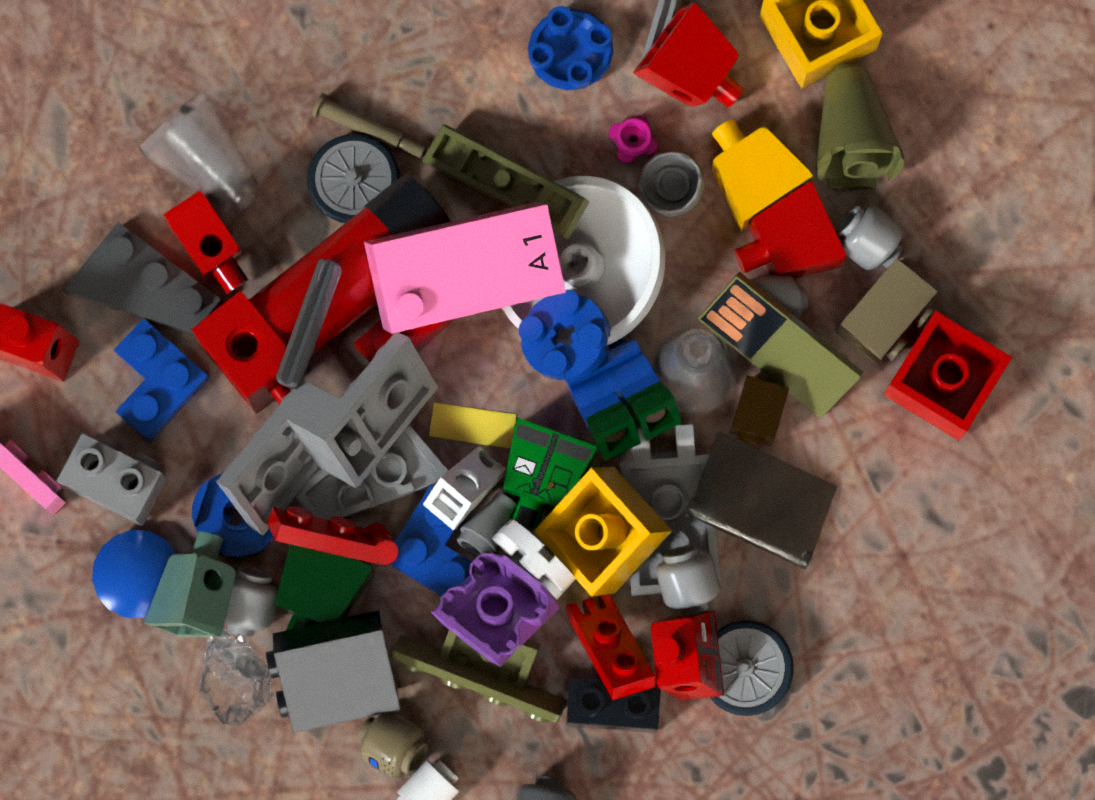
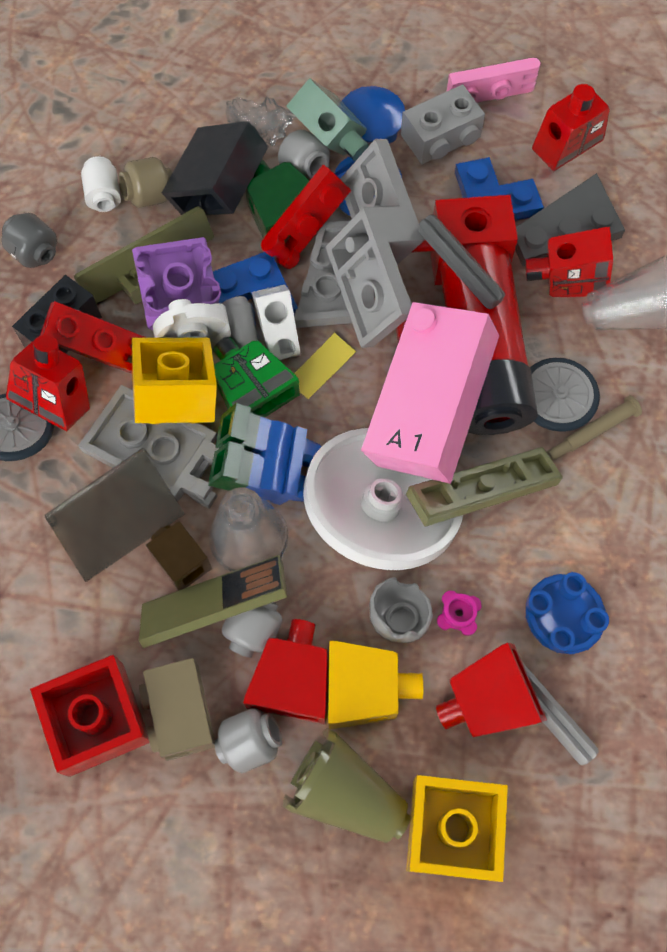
camera: 125 degrees right, 10 degrees down
blue plate [519,289,610,382] -> none
light grey head [656,545,720,615] -> none

